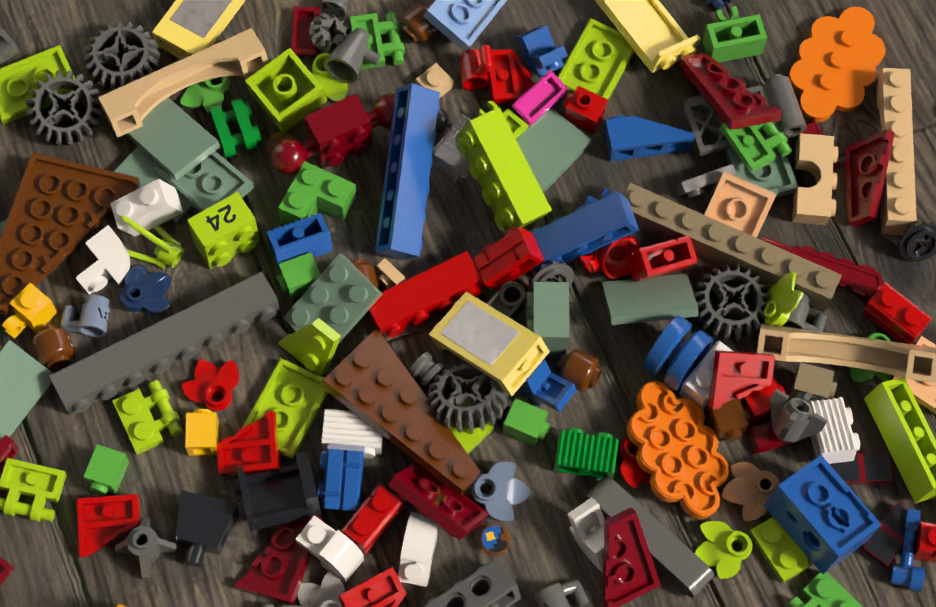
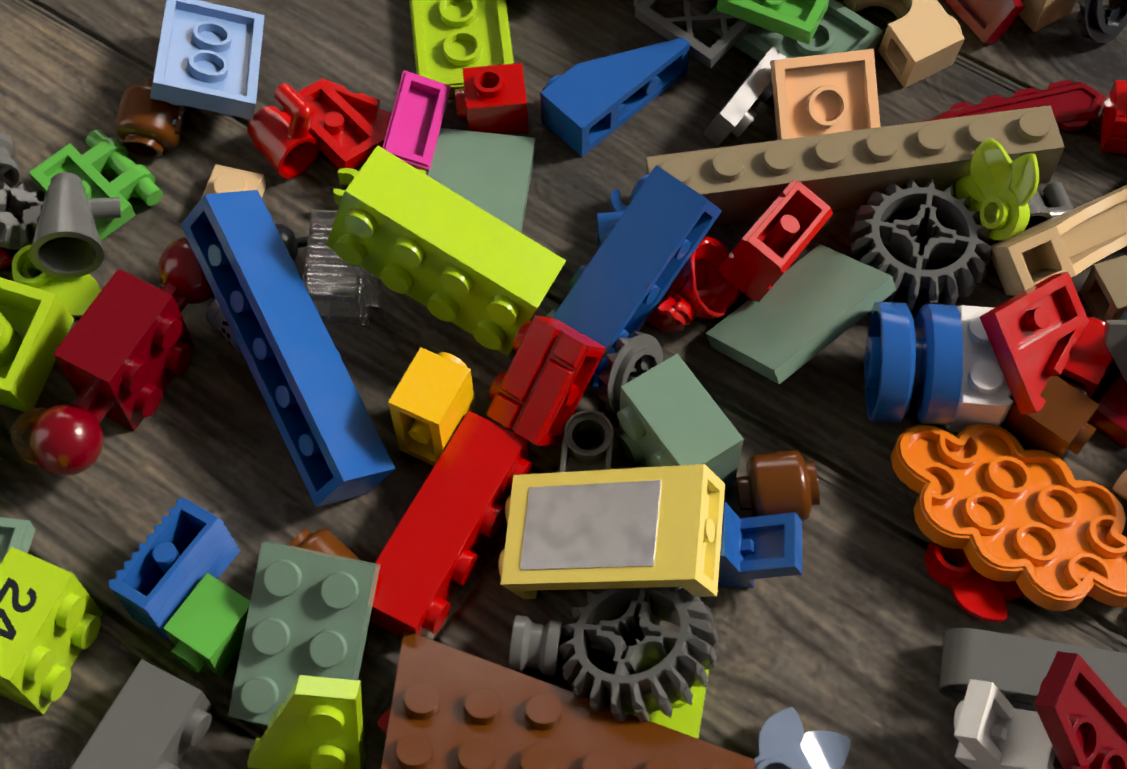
camera: 30 degrees left, 5 degrees down
bright green brick [278,161,357,225] -> none
tan plate [377,258,405,290] -> none
bright green brick [503,398,550,447] -> none
blue brick [515,25,568,77] -> none
green brick [553,428,619,479] -> none
none -> yellow brick [388,347,476,466]

